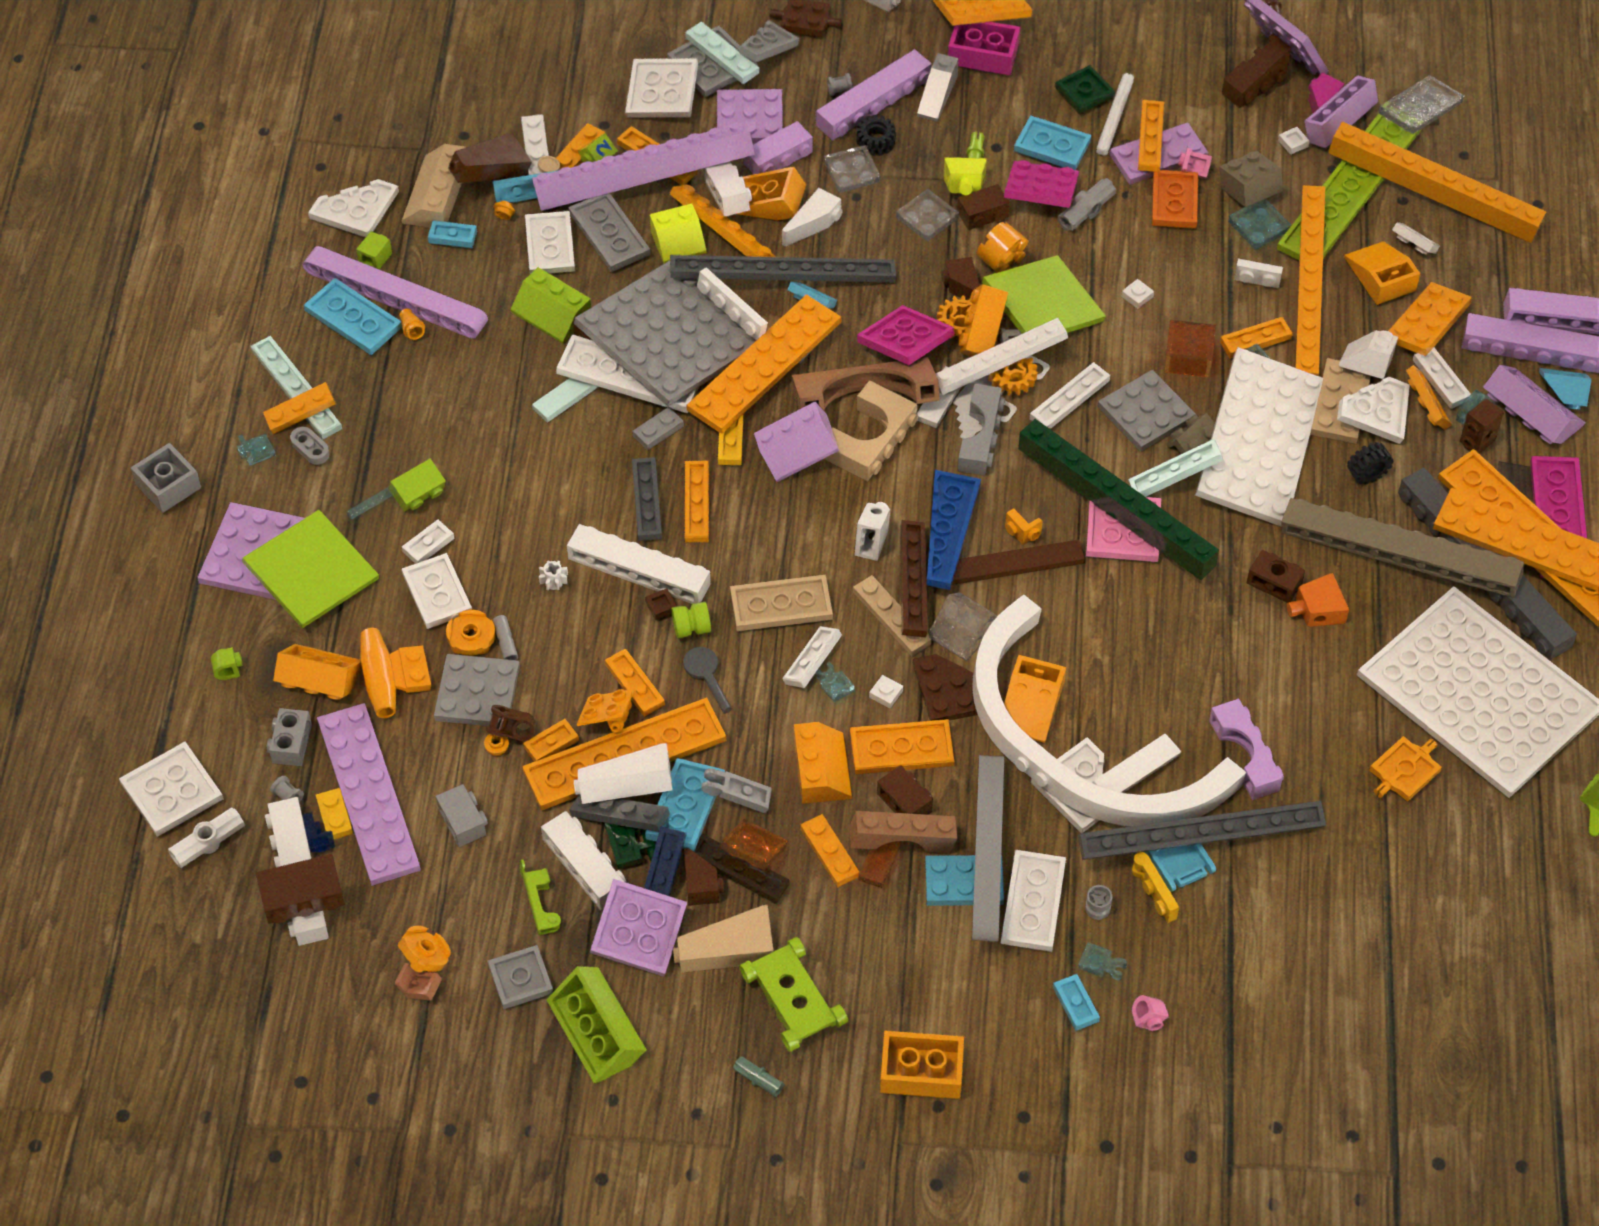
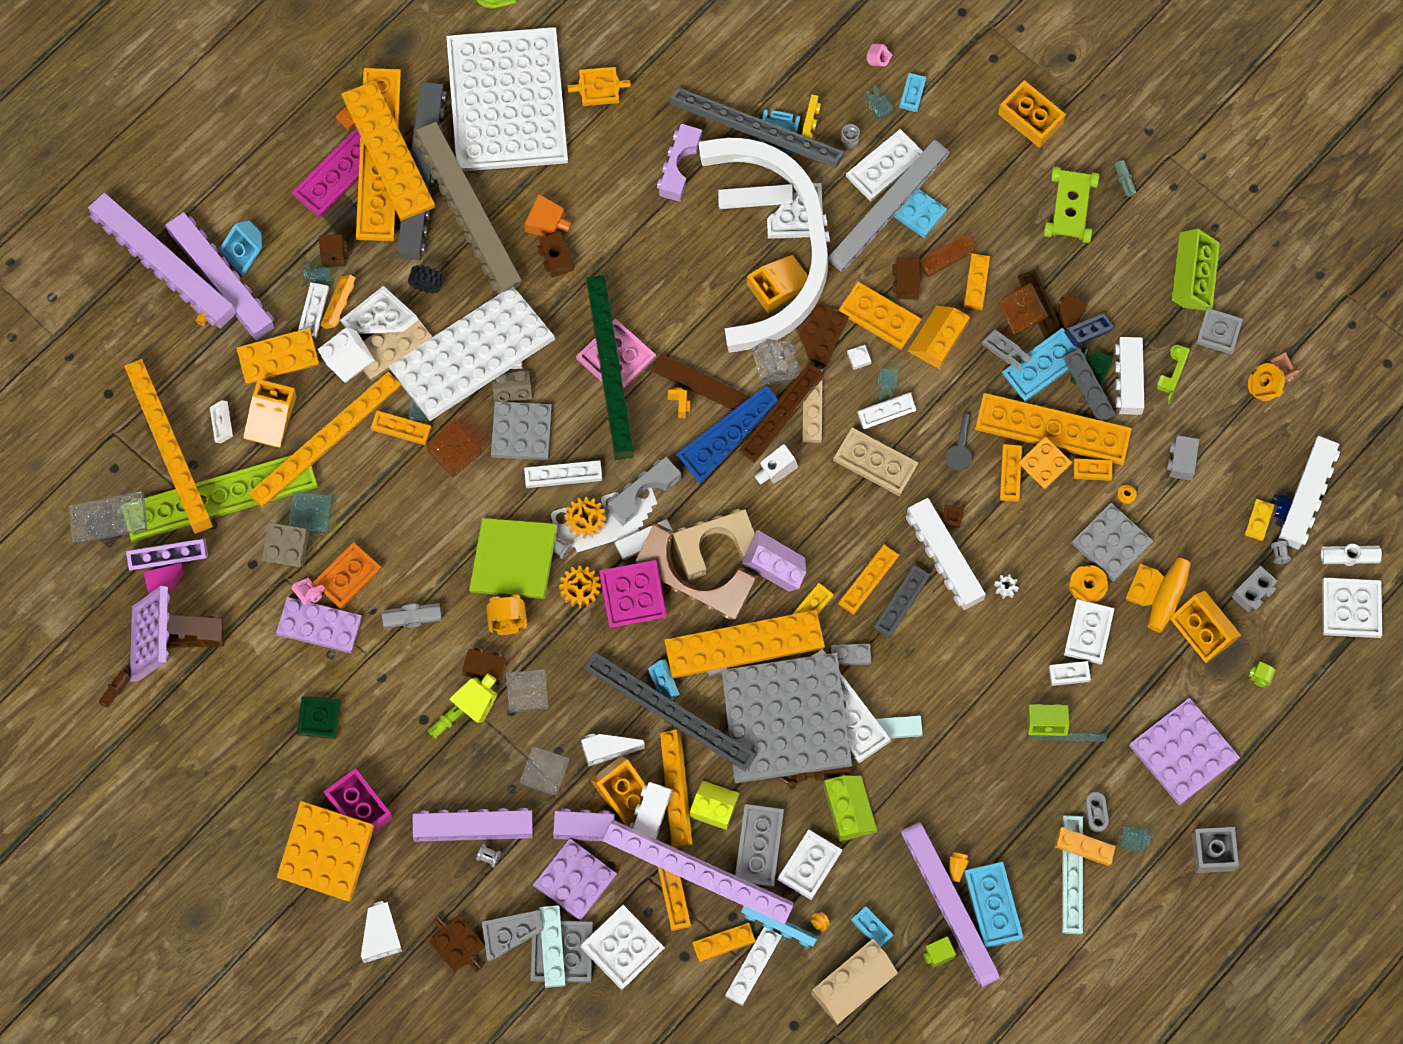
camera: 145 degrees left, 15 degrees up
lime tile [242,510,379,629] -> none
reddish brown slope [255,854,345,924] -> none
white plate [308,179,399,237] -> none
lavender plate [317,703,421,886] -> none
reddish brown slope [448,133,532,183] -> none
reddish brown piece [485,705,535,741] -> none
light grey piece [493,615,518,660] -> none
tan piece [538,156,560,173] -> none
white slope [574,743,672,804] -> none
lime brick [578,133,618,163] -> none
lavender plate [590,879,687,976] -> none
lime wheel [671,602,711,639] -> none
tan slope [673,905,773,972] -> none
white plate [697,268,768,340] -> none
medium nougat arch [849,811,957,854] -> none
black tyre [856,115,896,156] -> none
slope [917,53,959,122] -> none
white plate [936,318,1068,395] -> none
reddish brown slope [941,257,980,300] -> none
light orange brick [959,284,1008,357] -> none
dark pink plate [1004,160,1079,208] -> none
medium azure plate [1014,115,1091,170] -> none
white axle [1096,73,1134,156] -> none
white plate [1121,279,1154,309] -> none
light aqua plate [1129,439,1223,497] -> none
light orange tile [1138,100,1164,172] -> none
white plate [1234,259,1283,288] -> none
white plate [1278,127,1310,155] -> none
lavender slope [1483,365,1586,444] -> none

